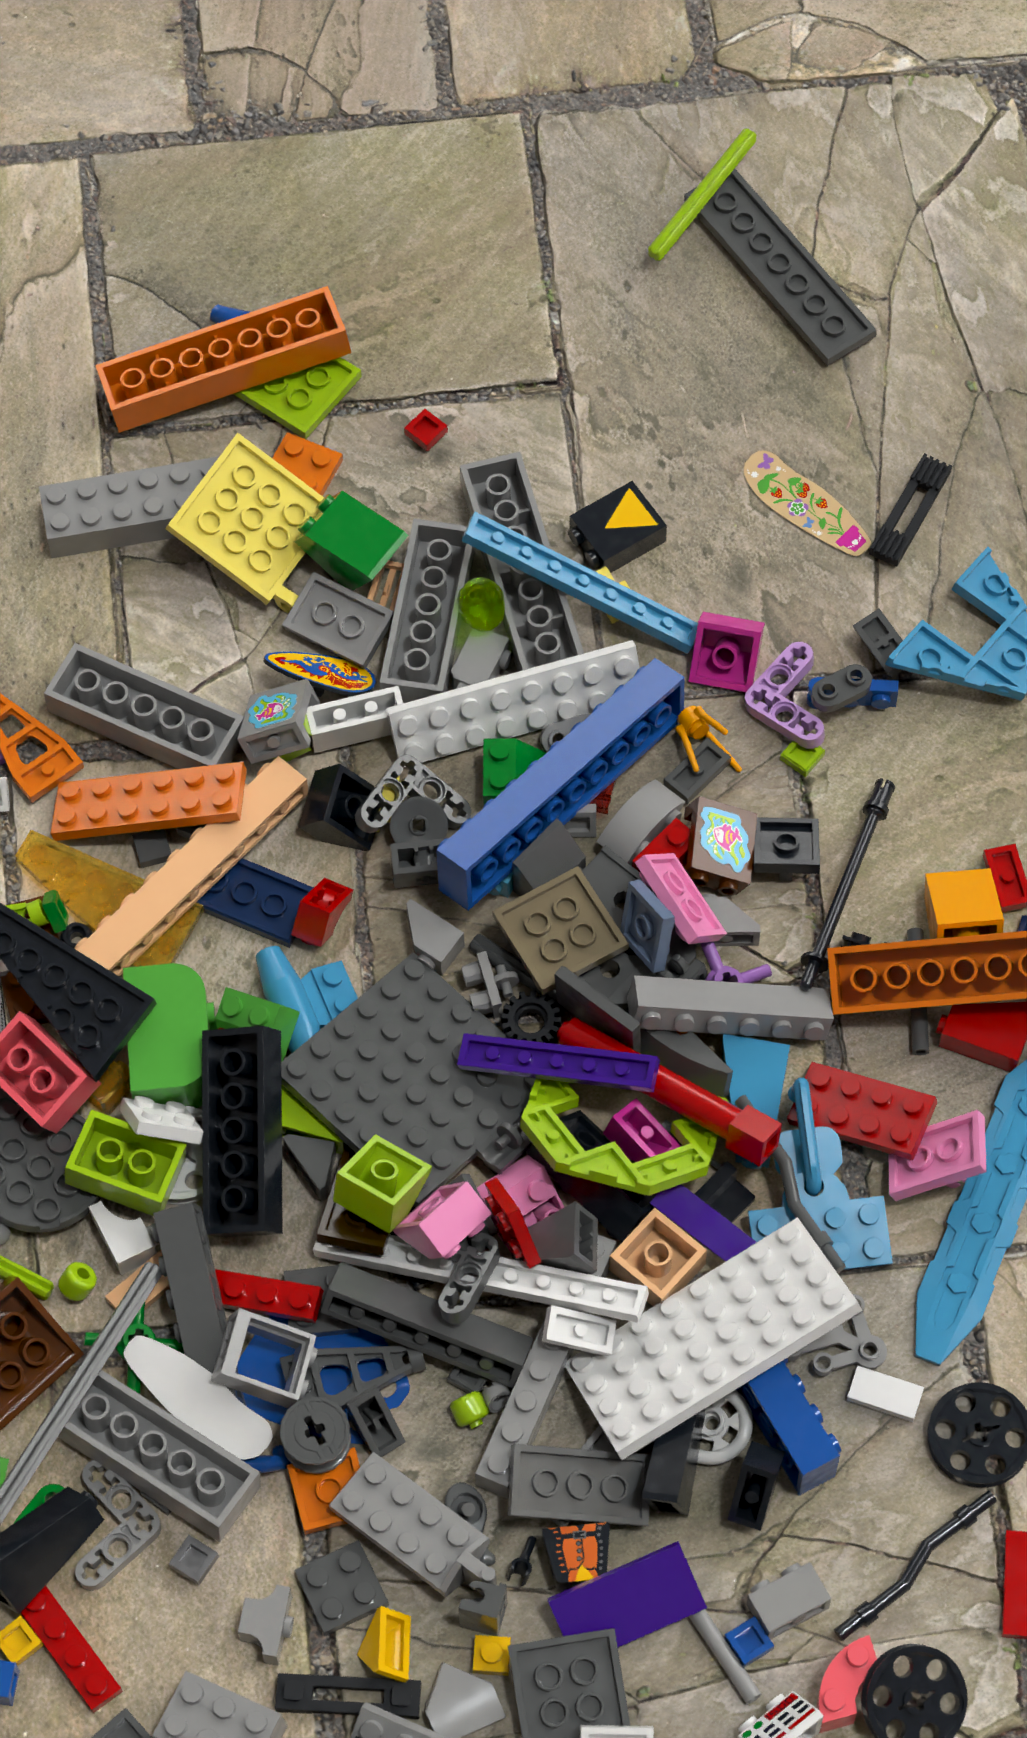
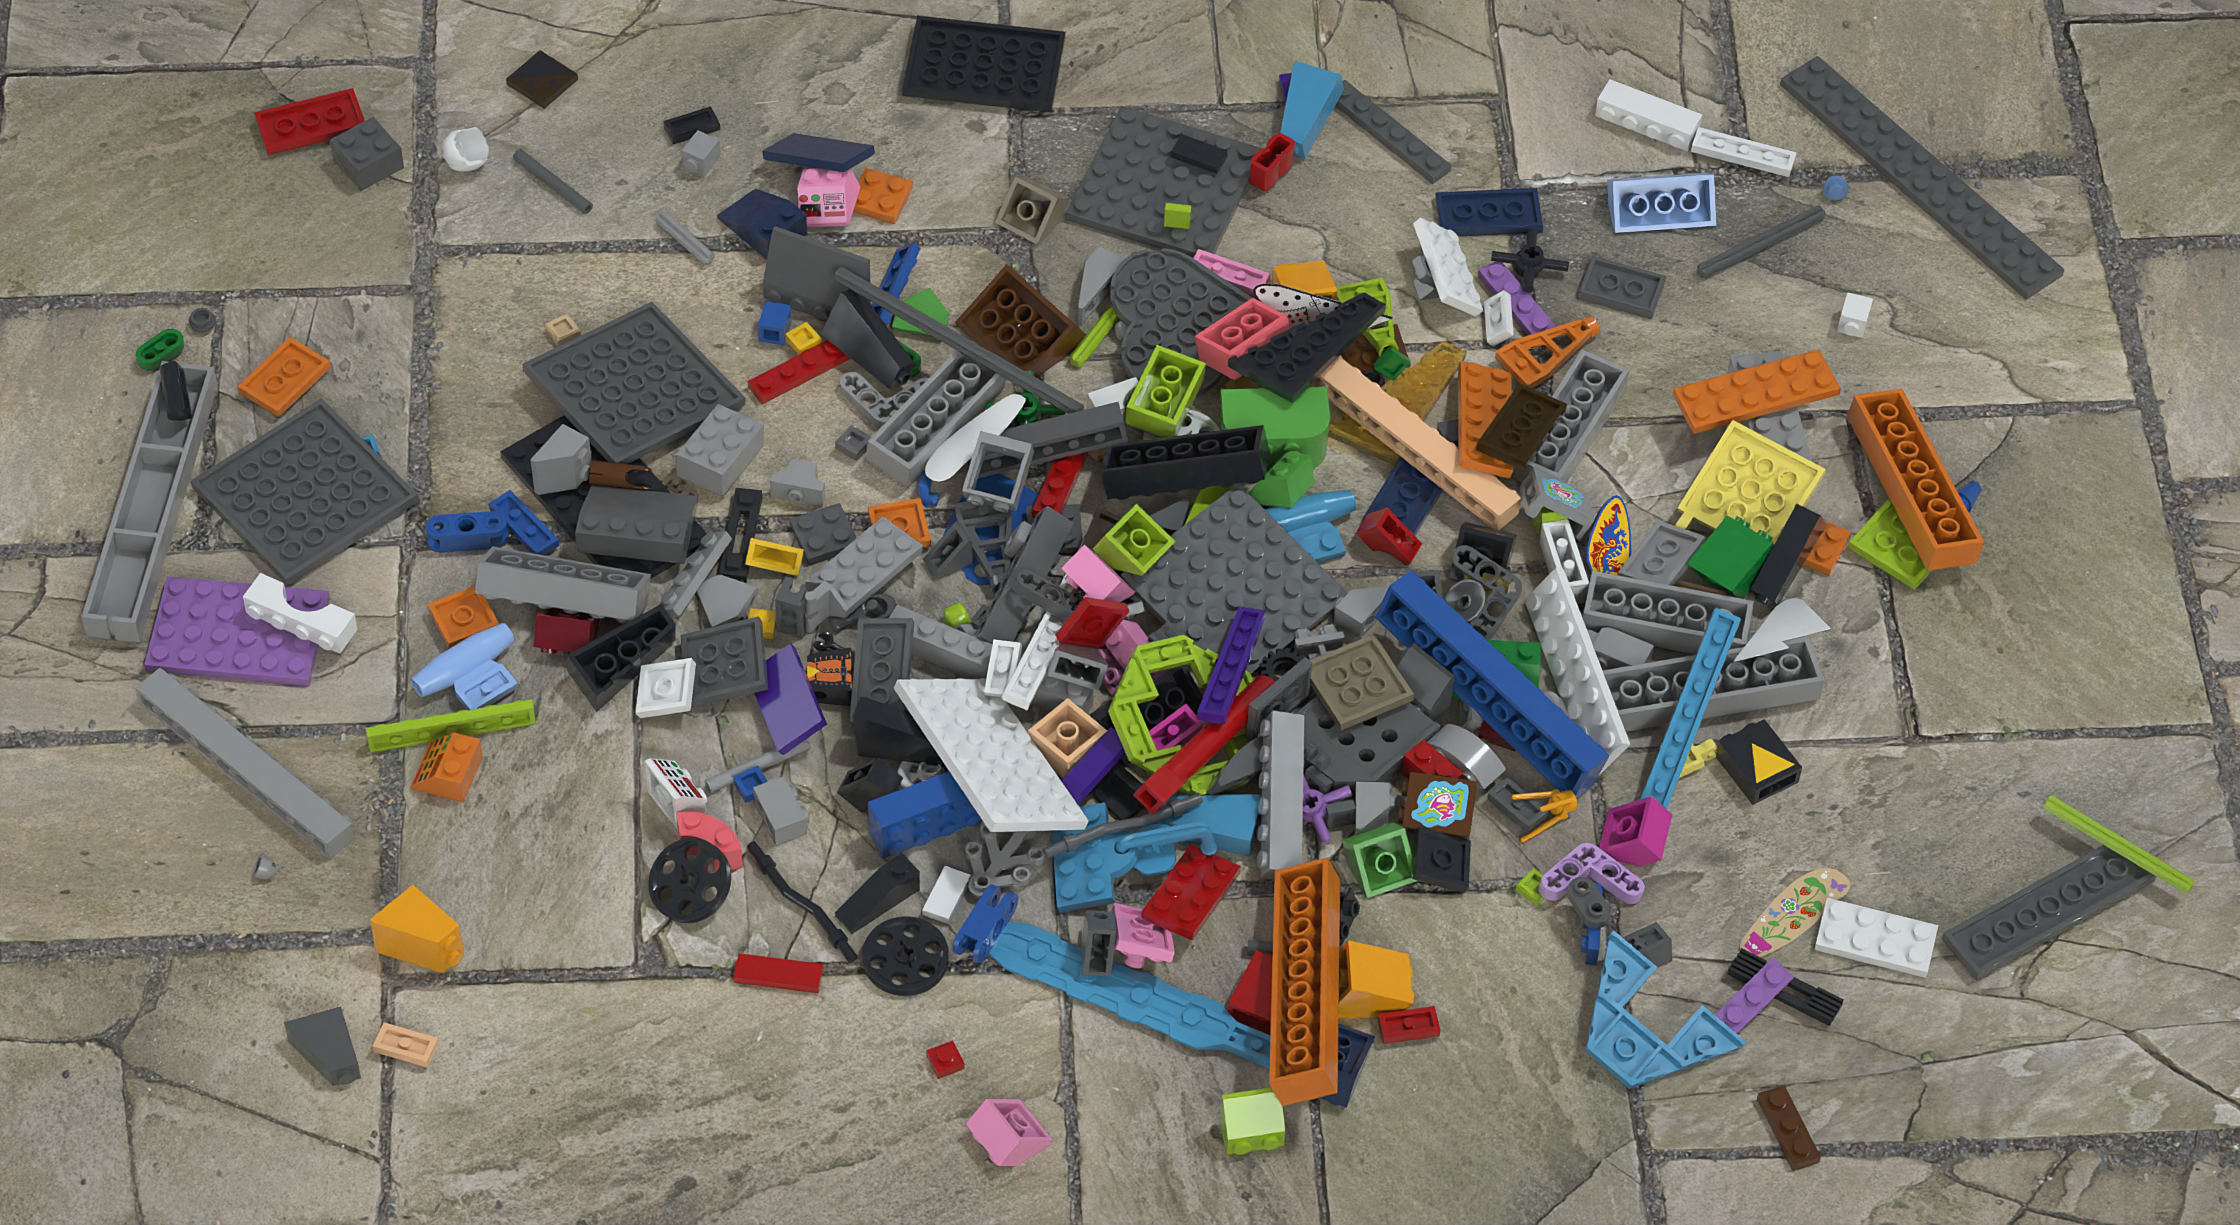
camera: 90 degrees right, 10 degrees down
lime piece [58,1262,97,1301] -> none
white plate [119,1096,203,1144] -> none
dark grey piece [280,1396,351,1474] -> none
red plate [404,408,448,452] -> none
clear neon green hair [457,577,505,632] -> none
sand blue plate [620,879,675,973] -> none
bright pink plate [635,853,727,944] -> none
black bar [800,778,896,991] -> none
none -> black slope [835,853,920,934]
none -> blue piece [953,884,1019,963]
none -> light grey tile [1004,521,1032,558]
none -> dark grey torso [1081,910,1117,977]
none -> dark grey plate [1324,800,1356,829]
none -> bright green slope [1342,822,1417,898]
none -> dark brown plate [1476,383,1567,471]
none -> orange plate [1673,349,1841,434]
none -> medium lavender plate [1715,957,1794,1034]
none -> white sticker [1734,598,1831,662]
none -> black slope [1751,504,1827,606]
none -> white plate [1814,898,1938,978]

